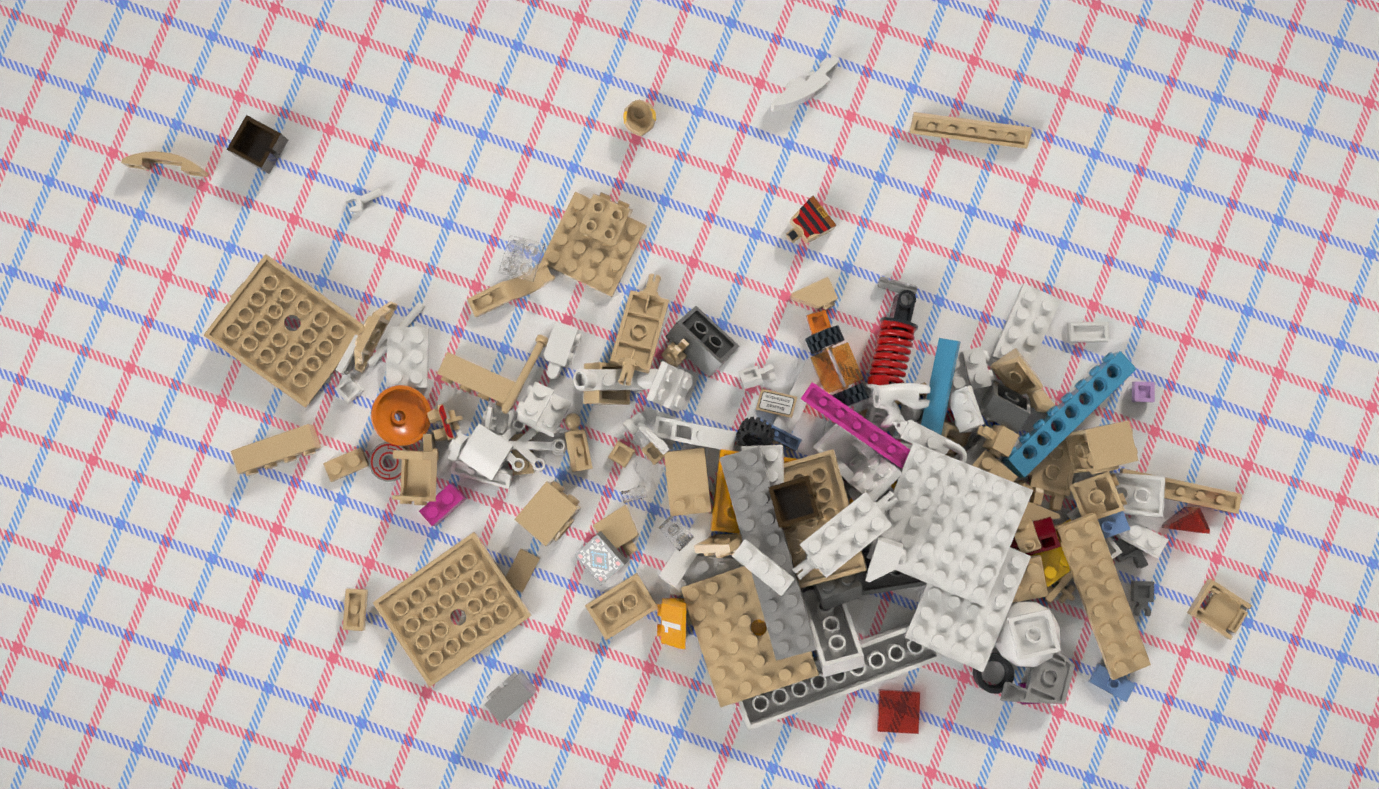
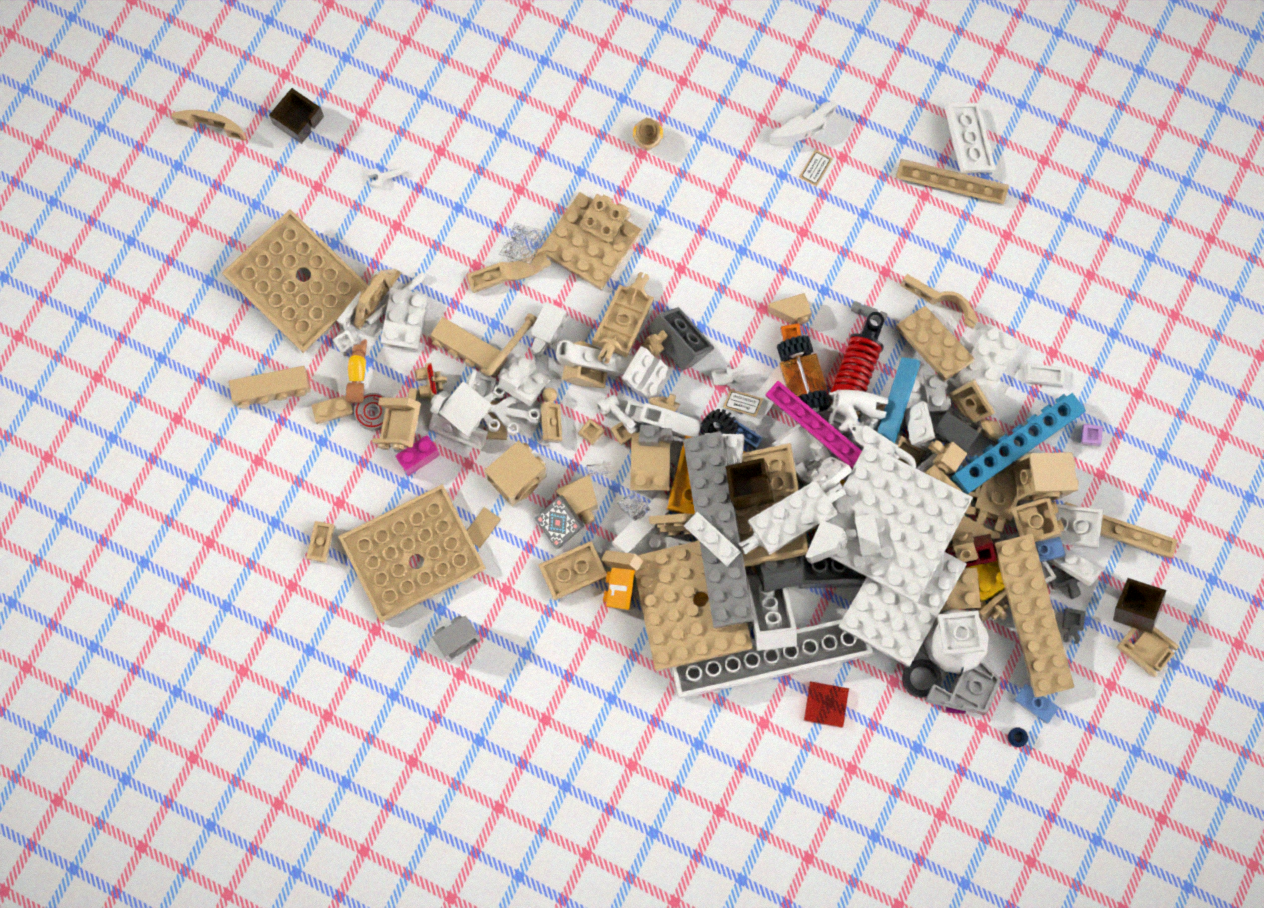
camera: 10 degrees right, 10 degrees down
orange dish [371,385,431,446] -> none
torso [786,196,836,244] -> none
clear red slope [1162,507,1210,534] -> none
none -> piece [346,339,368,403]
none -> tan piece [601,550,643,571]
none -> light grey plate [638,425,673,446]
none -> tan piece [648,394,681,412]
none -> sticker [799,149,833,187]
none -> white tile [855,514,882,557]
none -> tan plate [896,306,975,381]
none -> tan piece [901,274,979,329]
none -> white plate [944,103,996,174]
none -> dark blue plate [1008,727,1028,748]
none -> dark brown piece [1113,578,1167,634]

